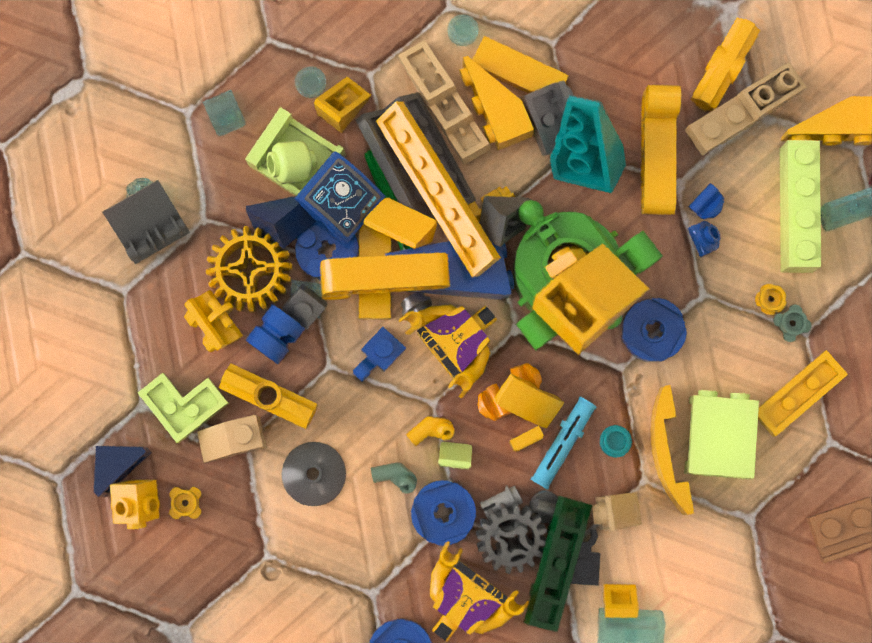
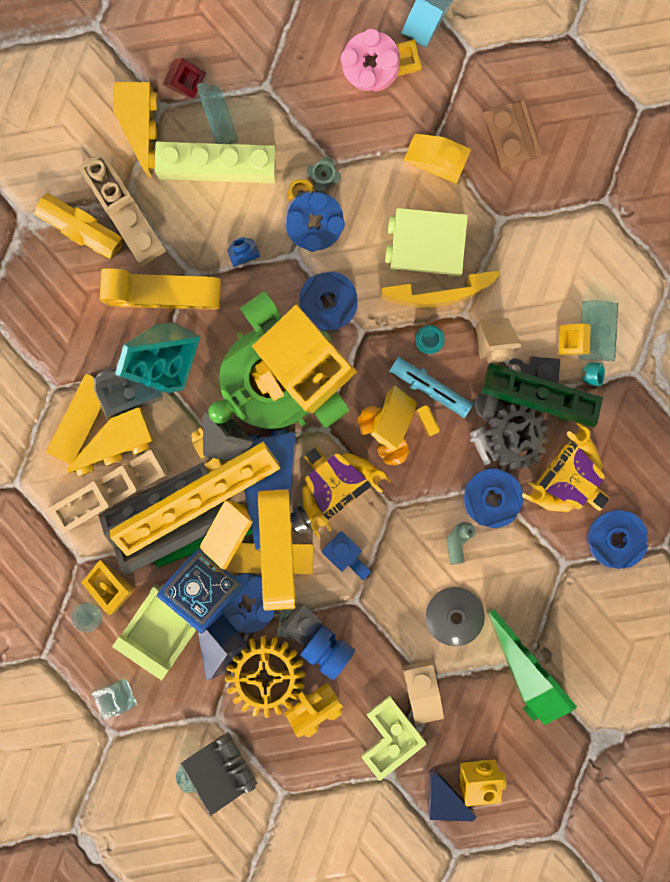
camera: 90 degrees left, 5 degrees up
yellow plate [169,487,202,519] -> none
yellow piece [219,363,318,429] -> none
yellowish green head [267,140,316,184] -> none
yellow arm [405,416,455,446] -> none
yellowish green slope [438,442,472,469] -> none
clear light blue plate [447,15,479,46] -> none
blue plate [688,183,724,219] -> none
yellow plate [758,350,848,437] -> none
none -> blue plate [285,191,345,252]
none -> yellow slope [403,133,471,184]
none -> wedge [486,607,577,725]
none -> teal hinge [581,362,605,386]

